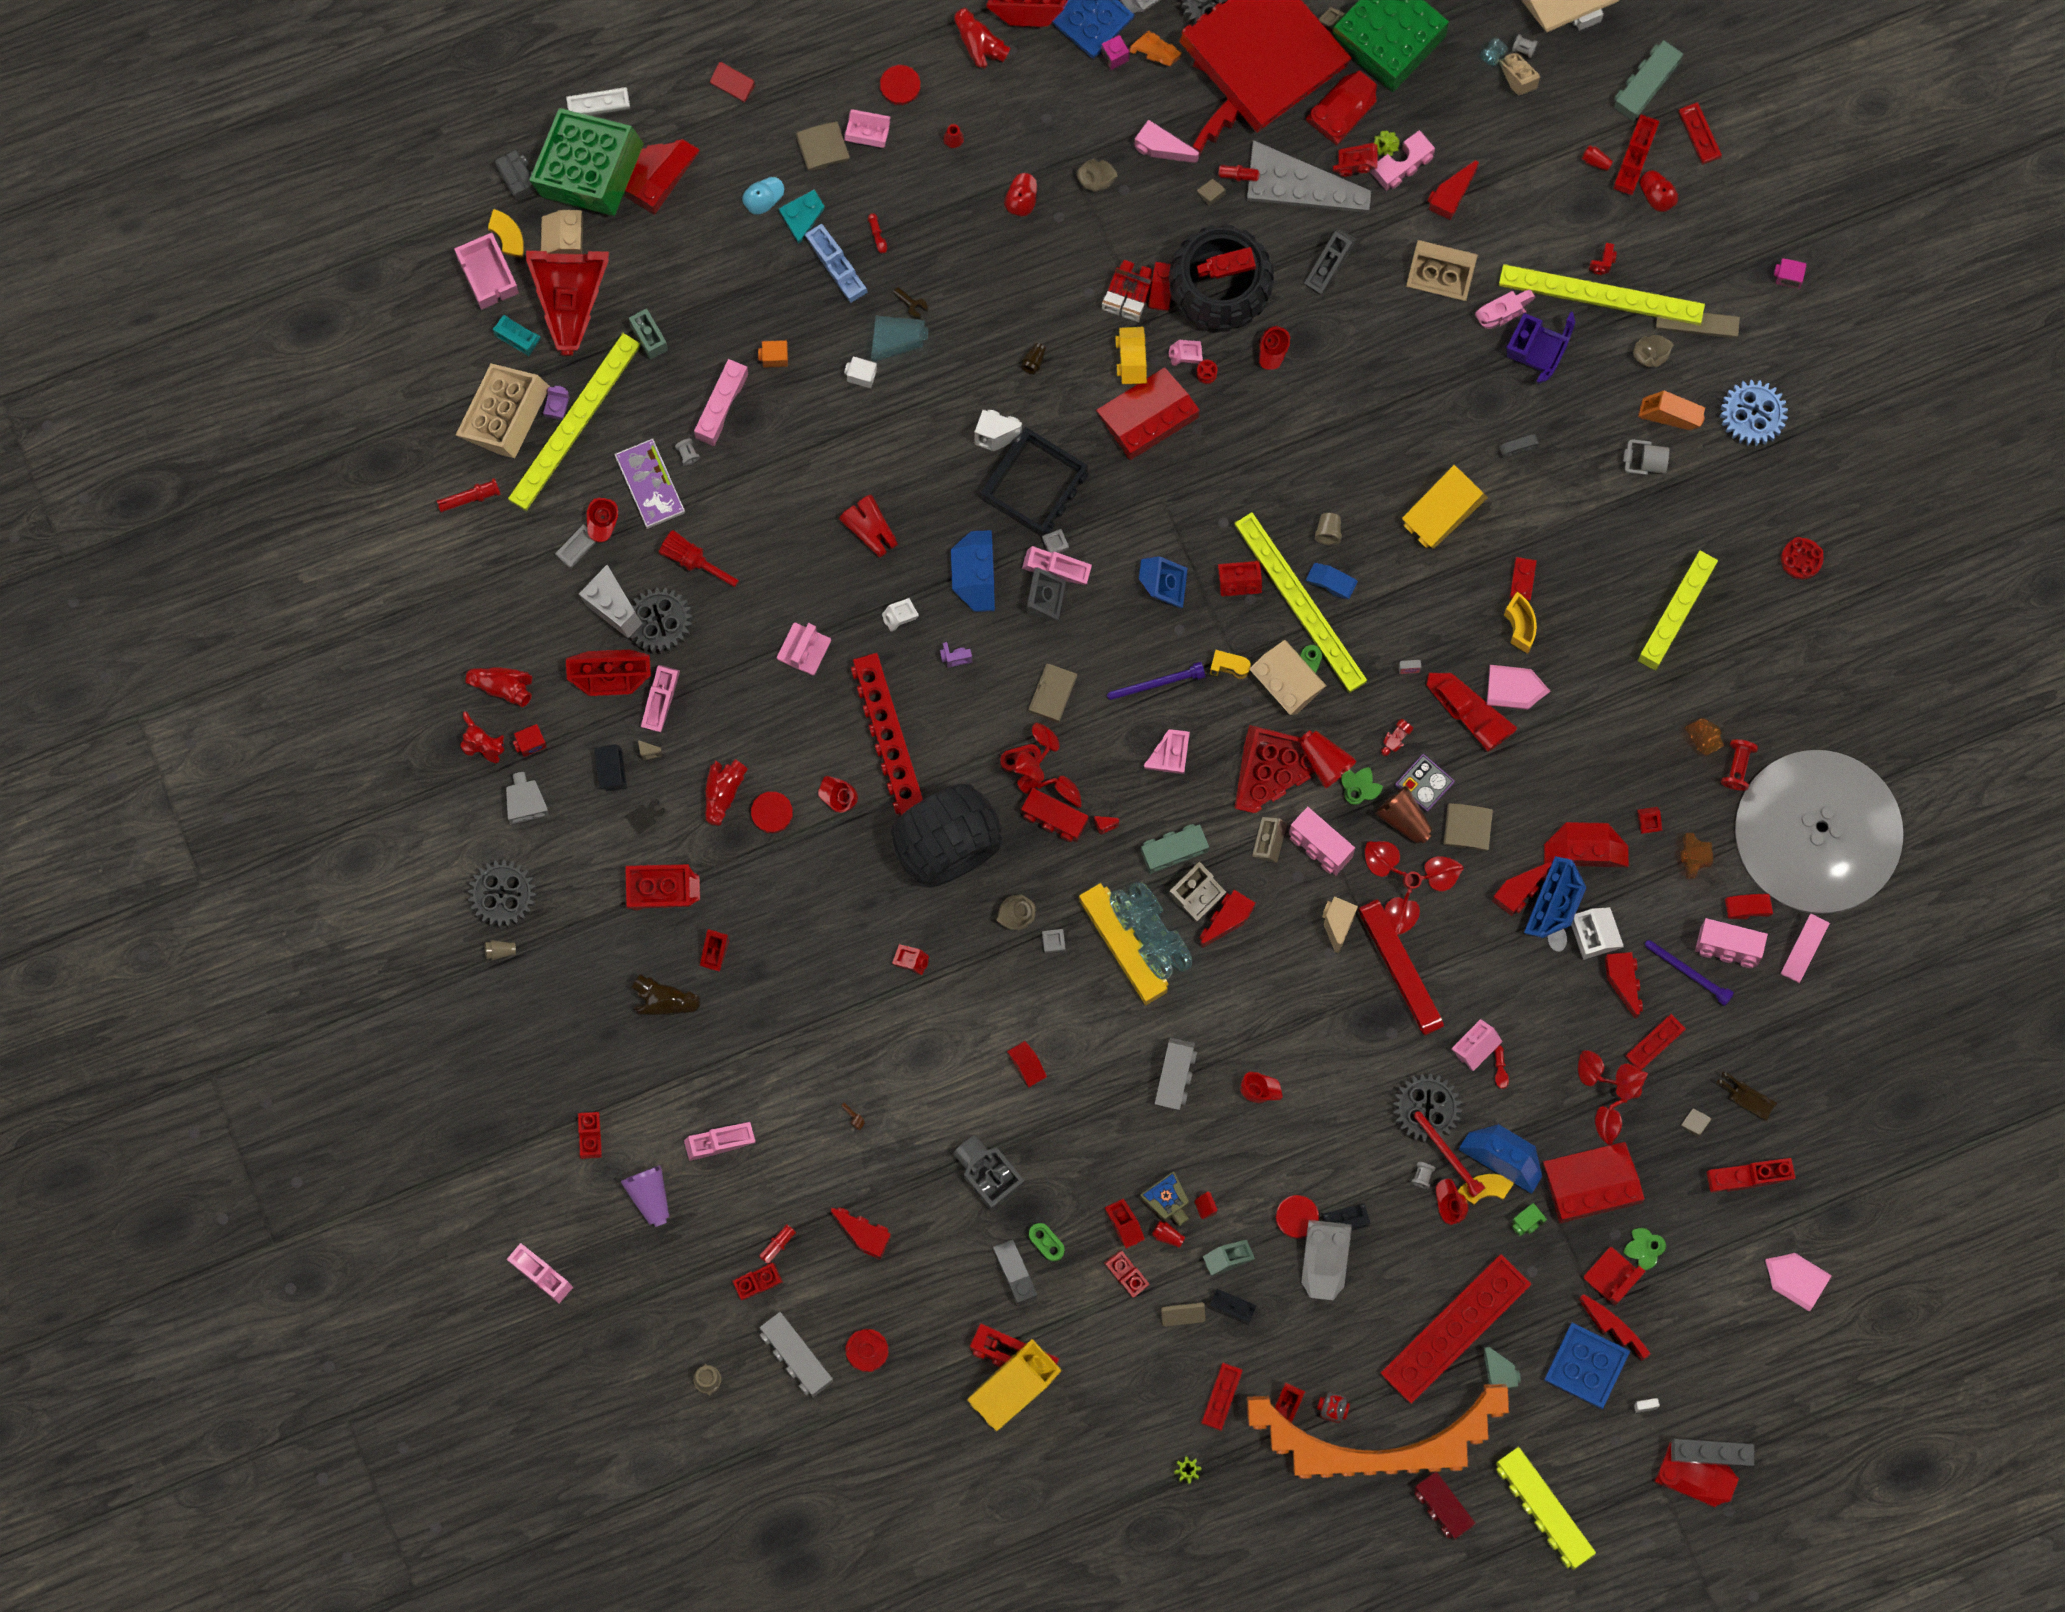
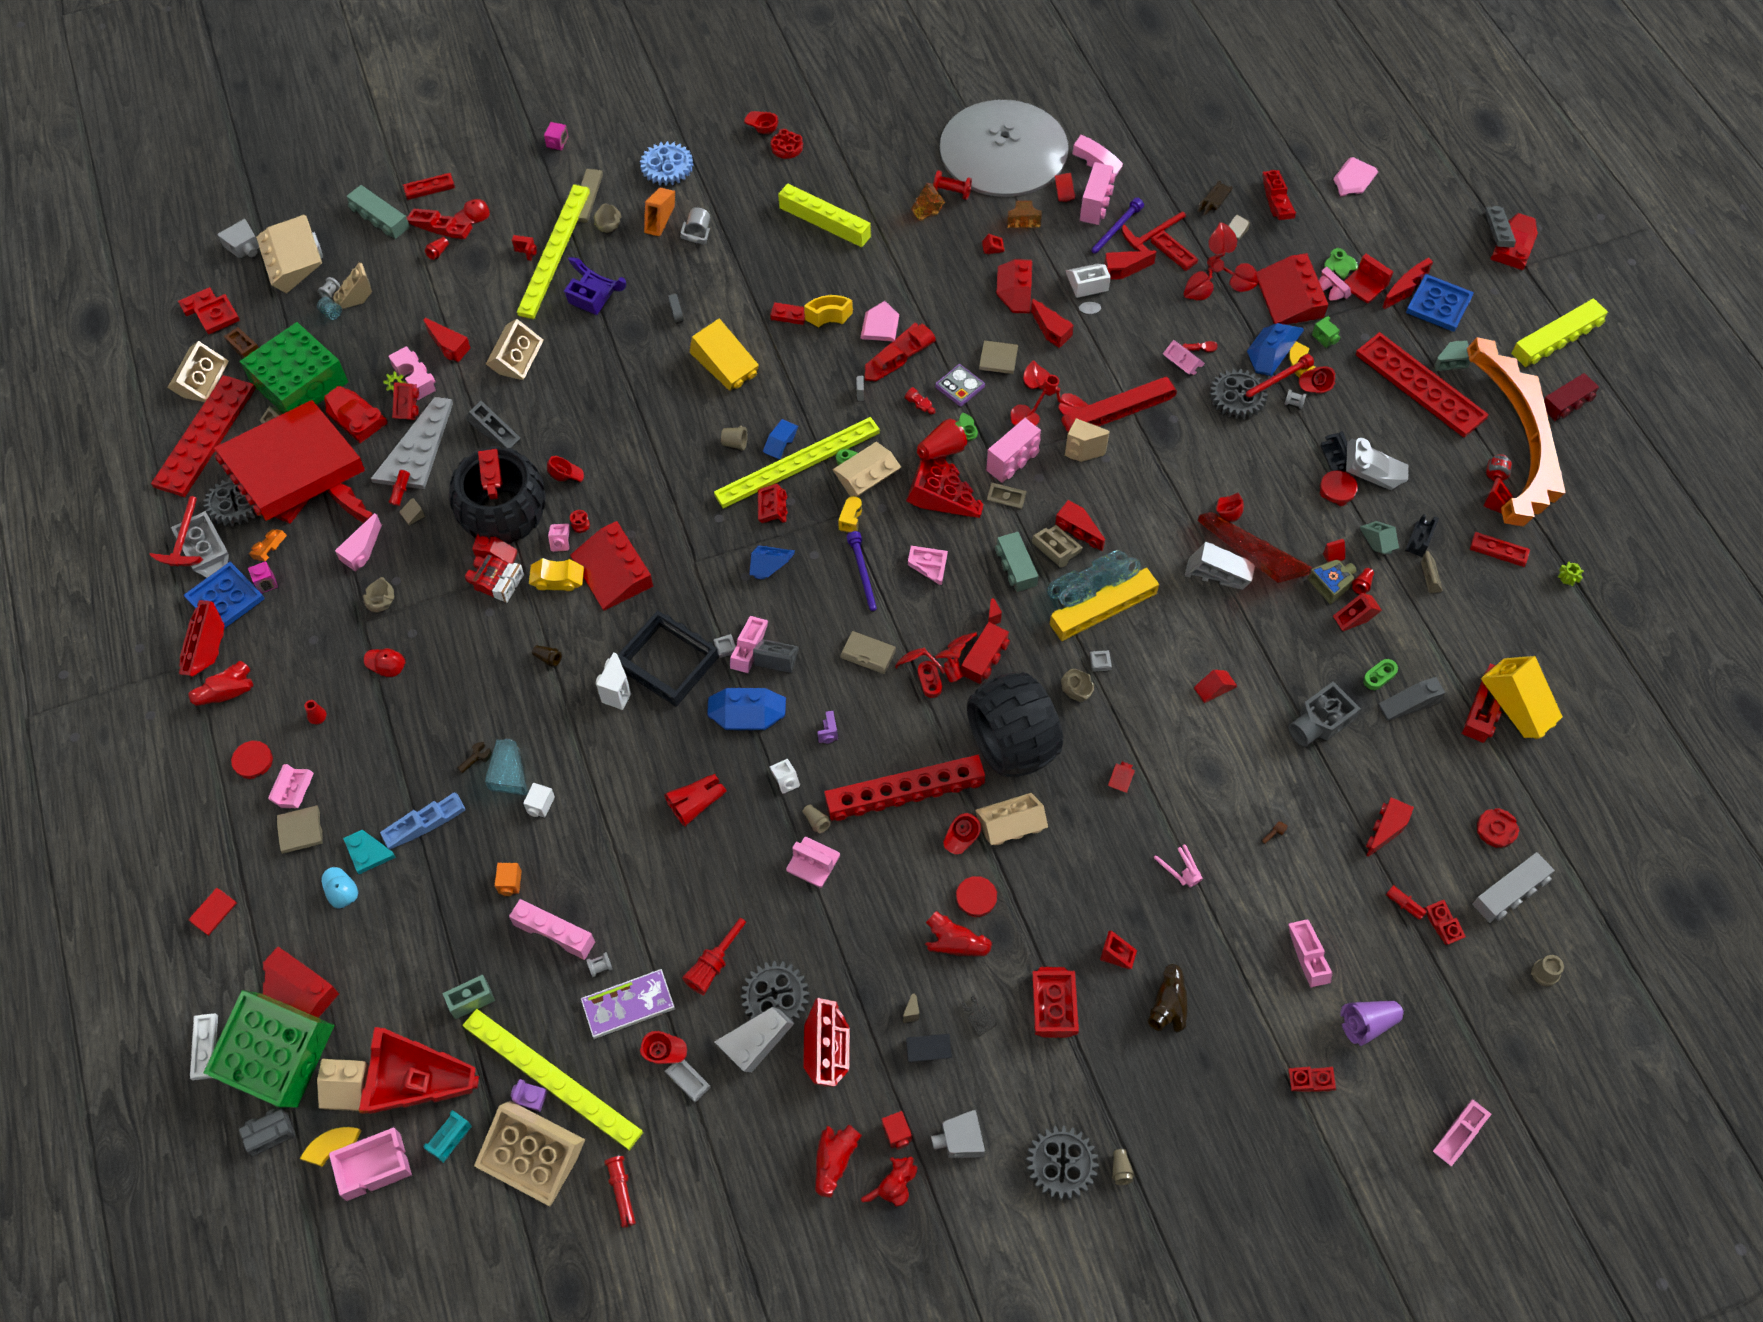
camera: 85 degrees left, 15 degrees down
bright pink slope [641,665,680,732] -> none
red piece [868,213,887,254] -> none
red slope [1104,1250,1150,1298] -> none
copper cone [1375,785,1432,844] -> none
bright pink piece [1475,290,1535,329] -> none
blue wedge [1524,856,1586,938] -> none
white tile [1634,1398,1659,1413] -> none
none -> red cap [744,111,778,134]
none -> dark tan cone [803,804,831,833]
none -> tan slope [975,793,1048,845]
none -> red piece [1122,212,1186,258]
none -> bright pink plant [1154,845,1203,888]
none -> clear red wing [1197,512,1313,583]
none -> bright pink tile [1318,266,1351,300]

